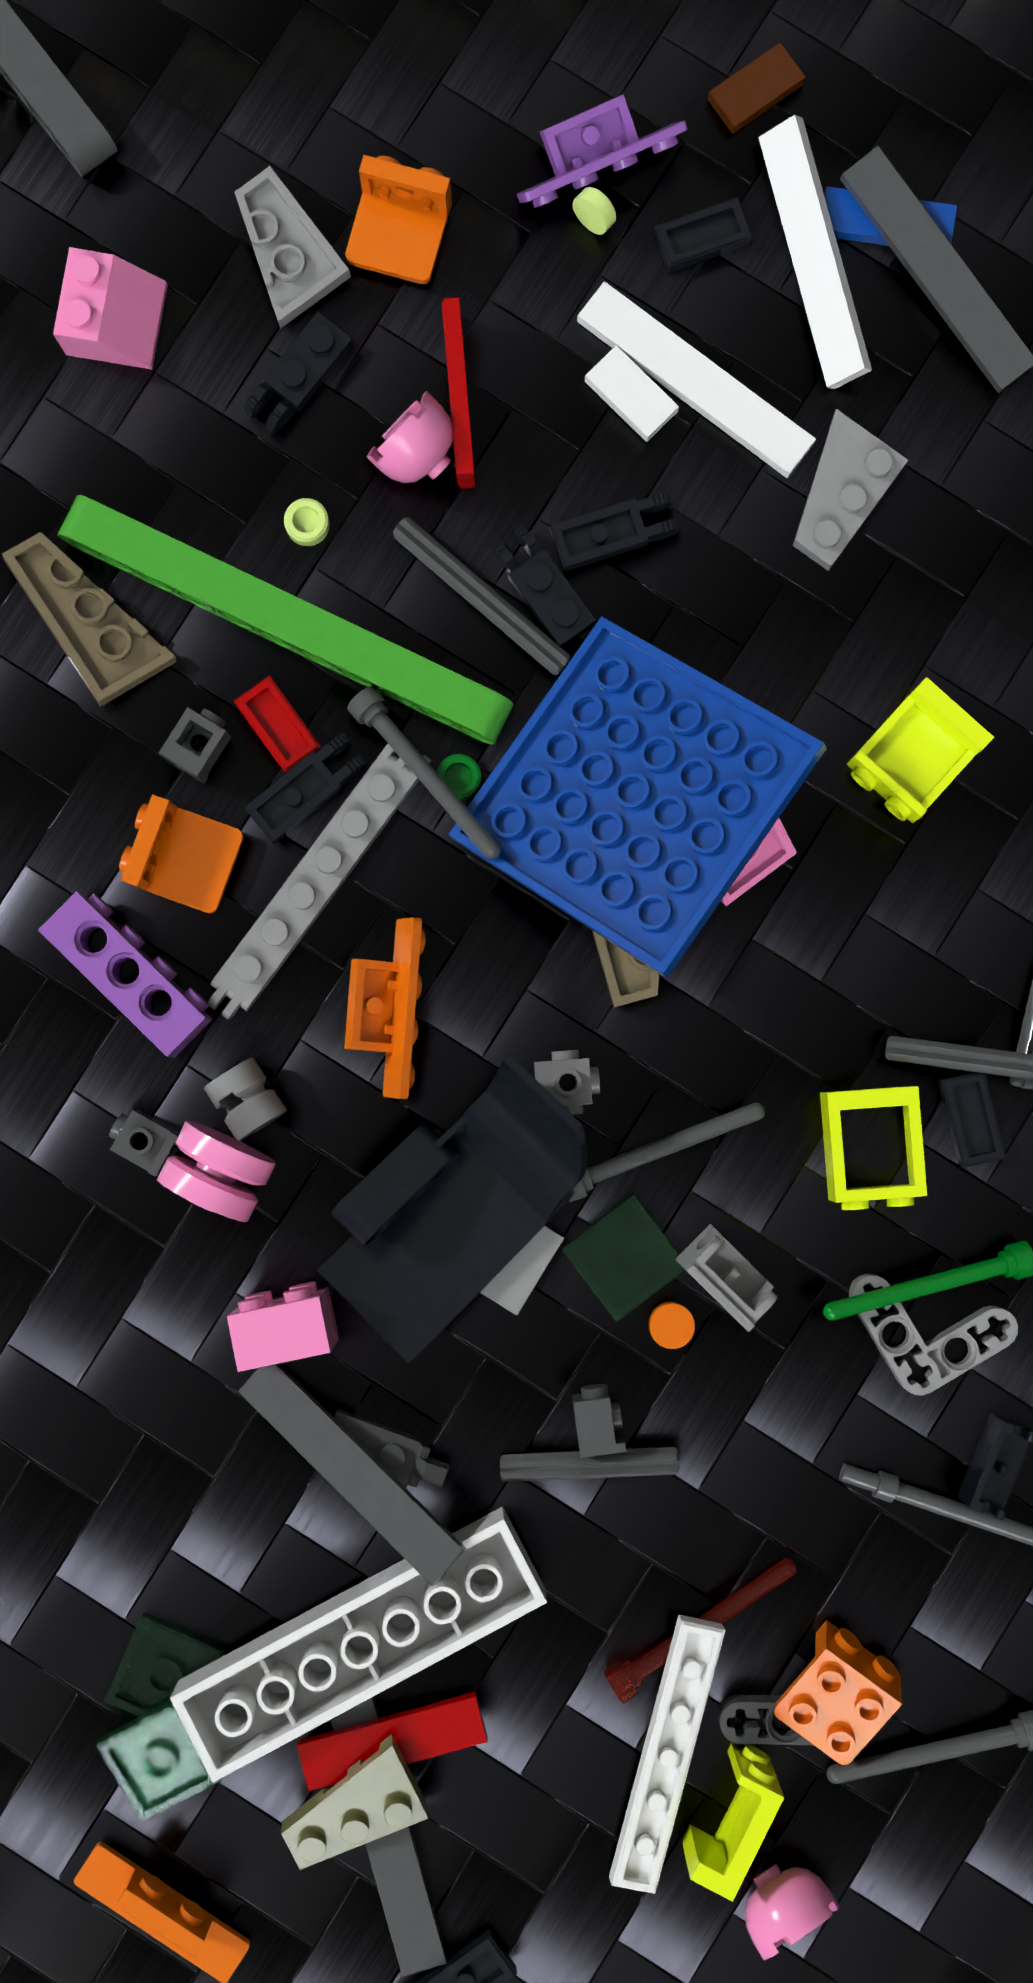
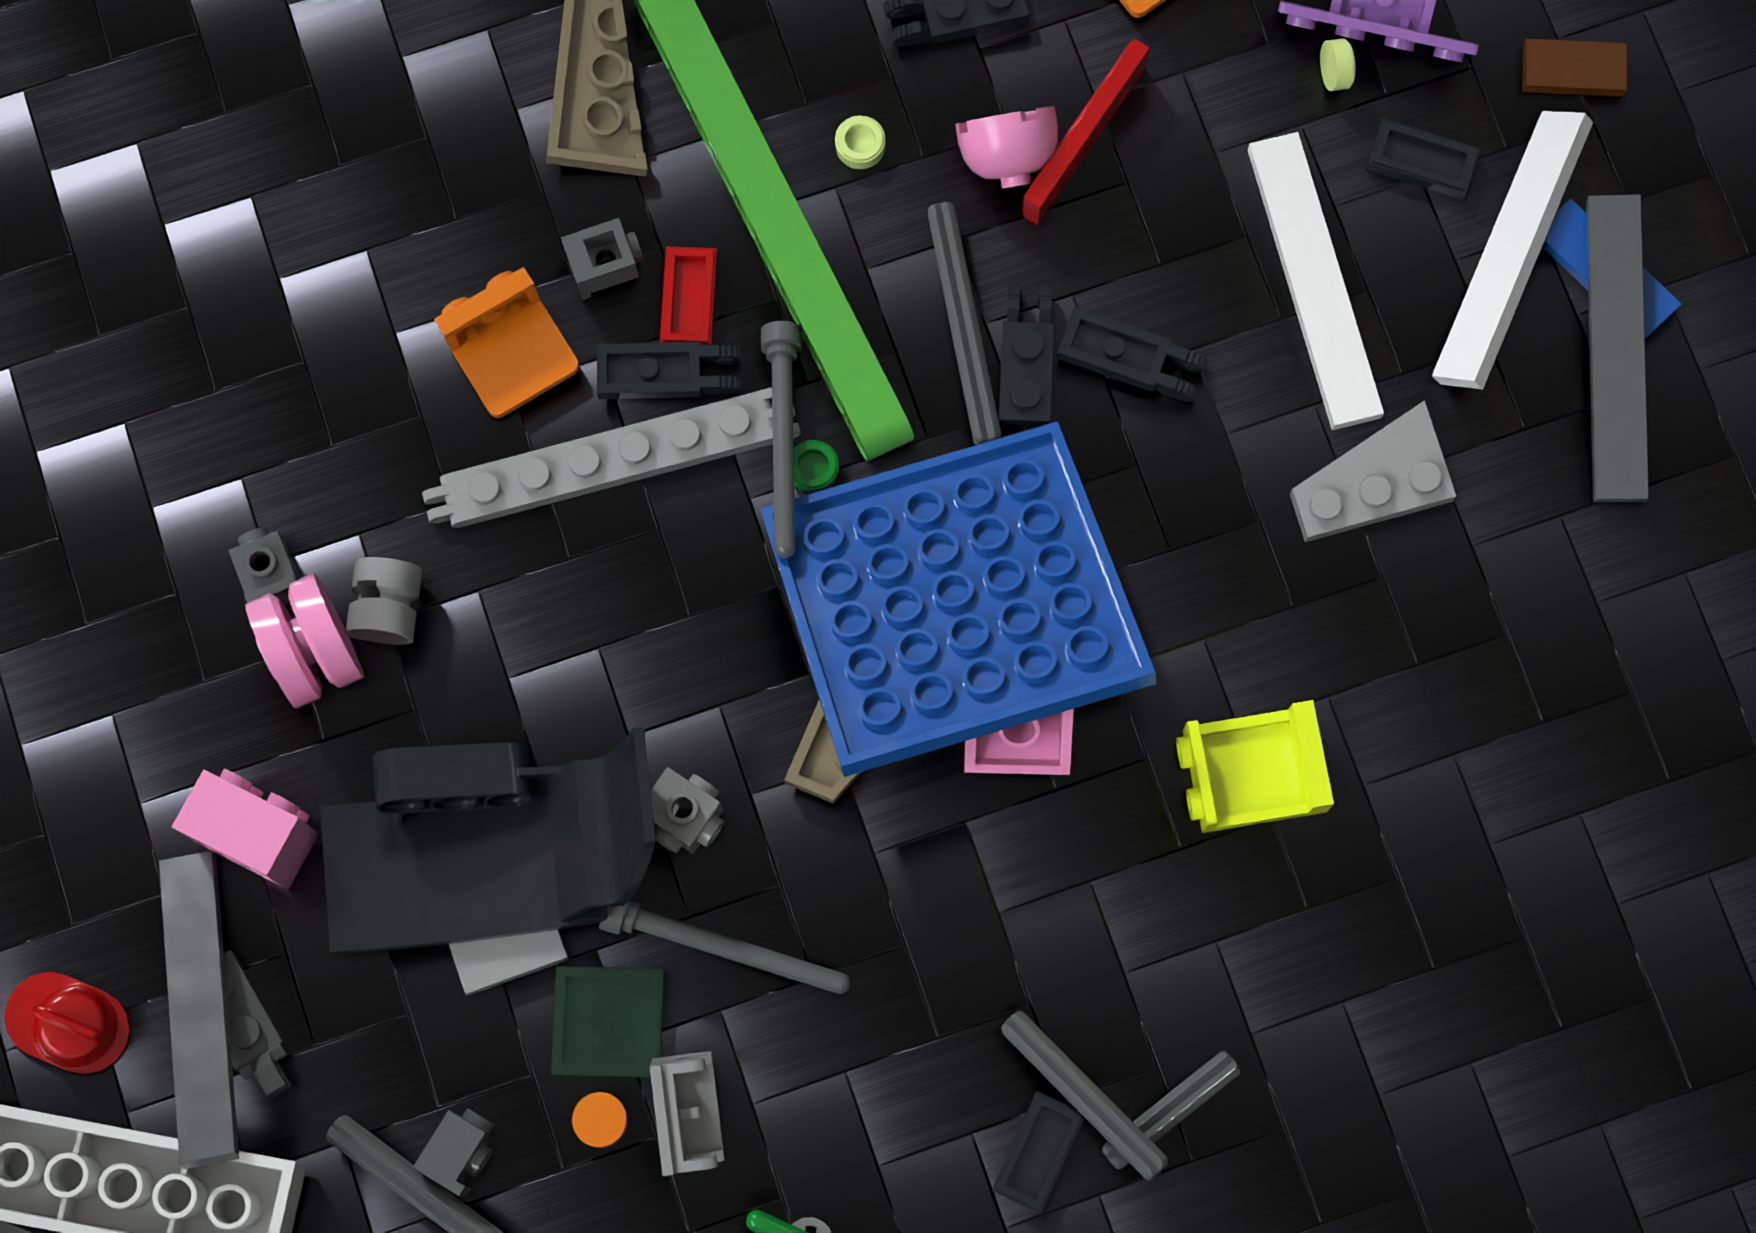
camera: 40 degrees right, 10 degrees down
medium lavender brick [38,891,213,1058] -> none
orange bracket [344,917,425,1099] -> none
white tile [585,345,679,442] -> none
neon yellow window [820,1086,927,1210] -> none
none -> red piece [4,972,130,1074]

